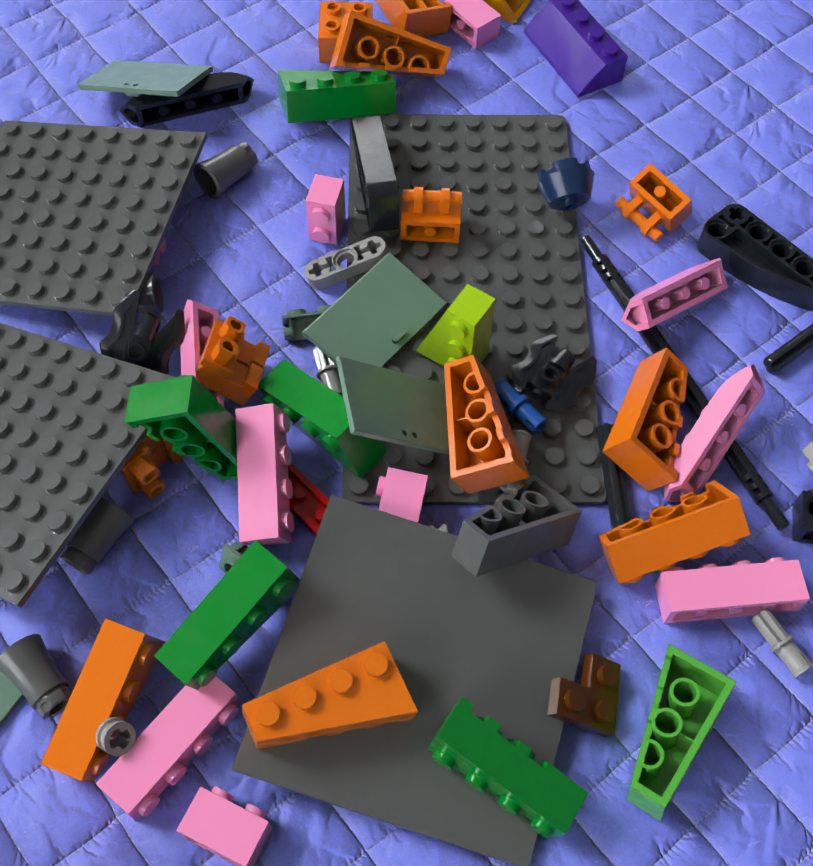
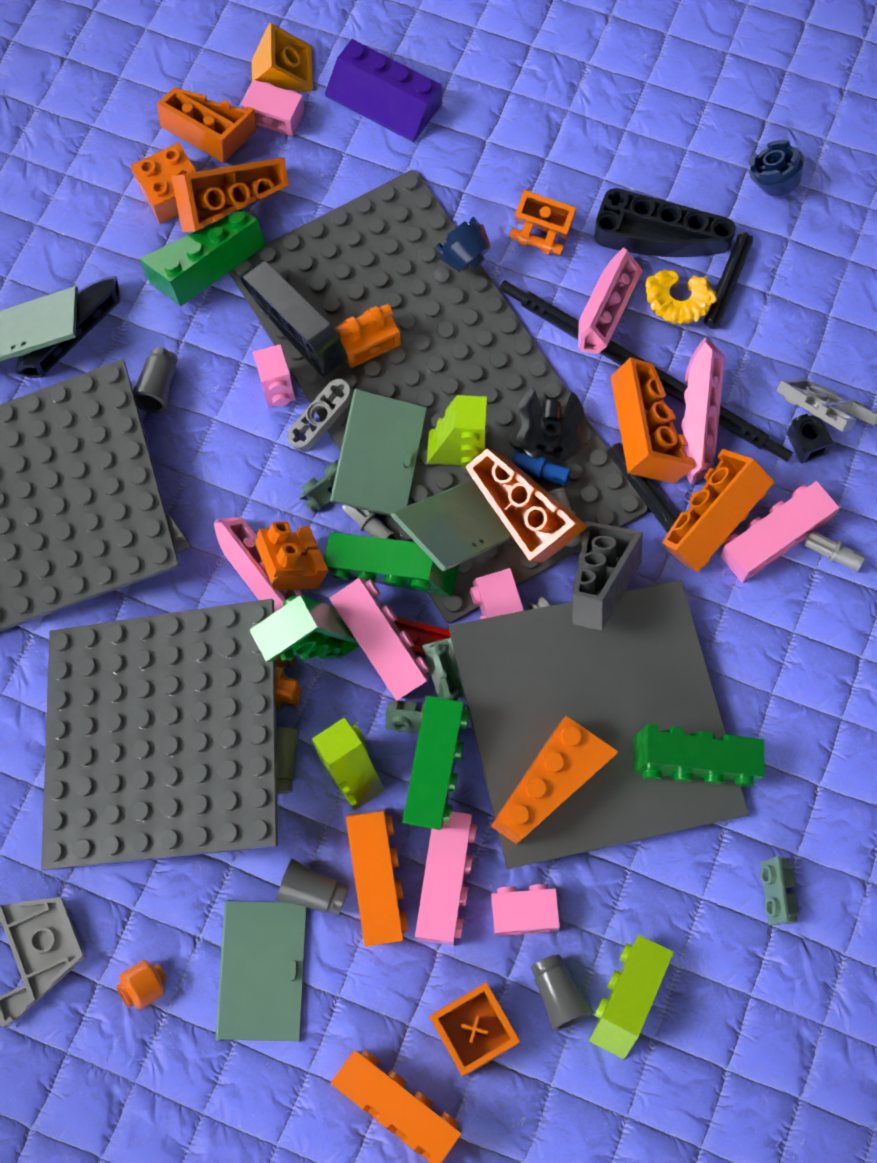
camera: 25 degrees left, 10 degrees up
light grey bush [95,717,136,757] -> none
black piece [99,290,185,374] -> none
reddish brown plate [547,653,621,737] -> none
bright green wedge [626,644,736,821] -> none
none -> lime wedge [312,718,385,811]
none -> sand green hinge [422,638,465,701]
none -> yellow piece [645,269,717,324]

